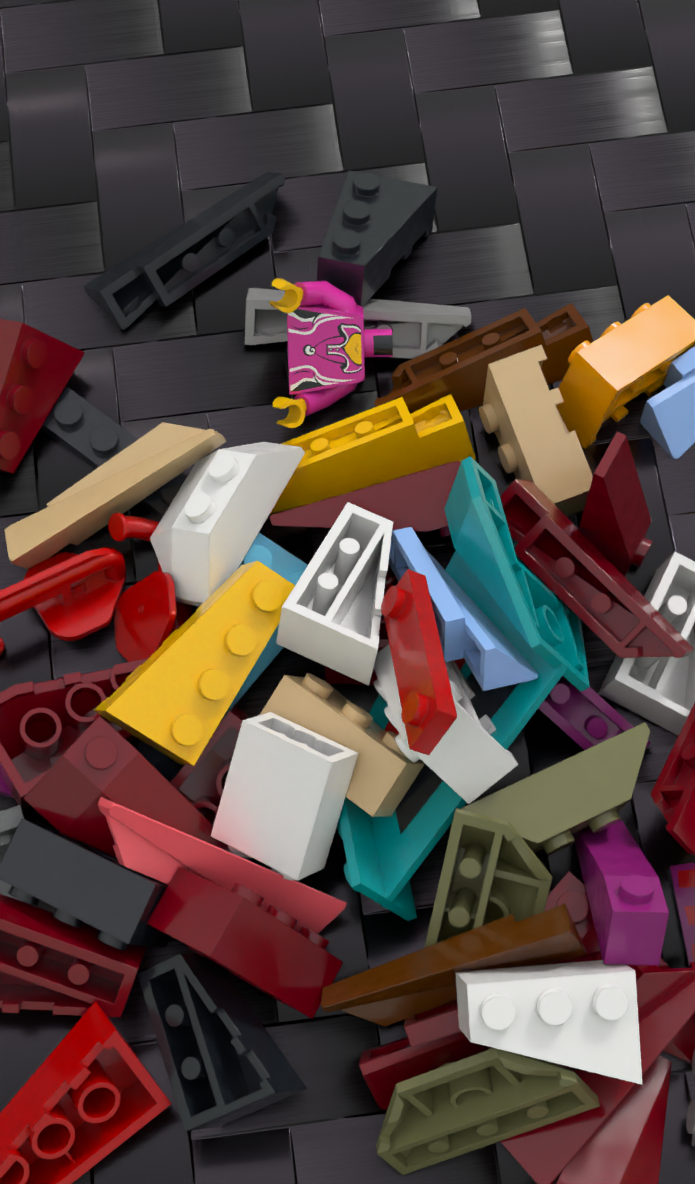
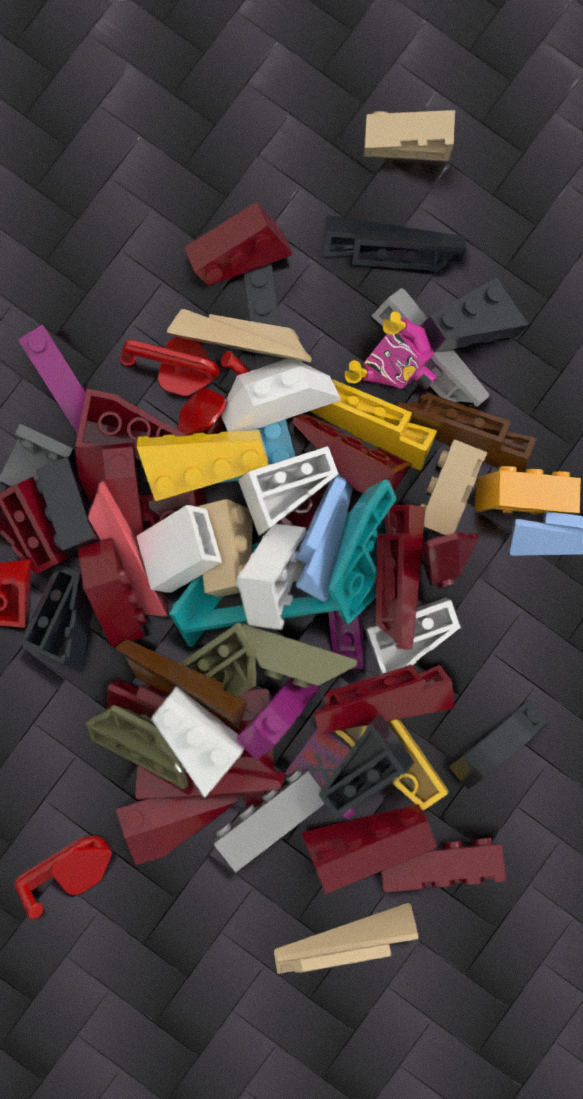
camera: 40 degrees right, 15 degrees up
red plate [381,569,457,755] -> none
none -> tan wedge [364,110,455,161]

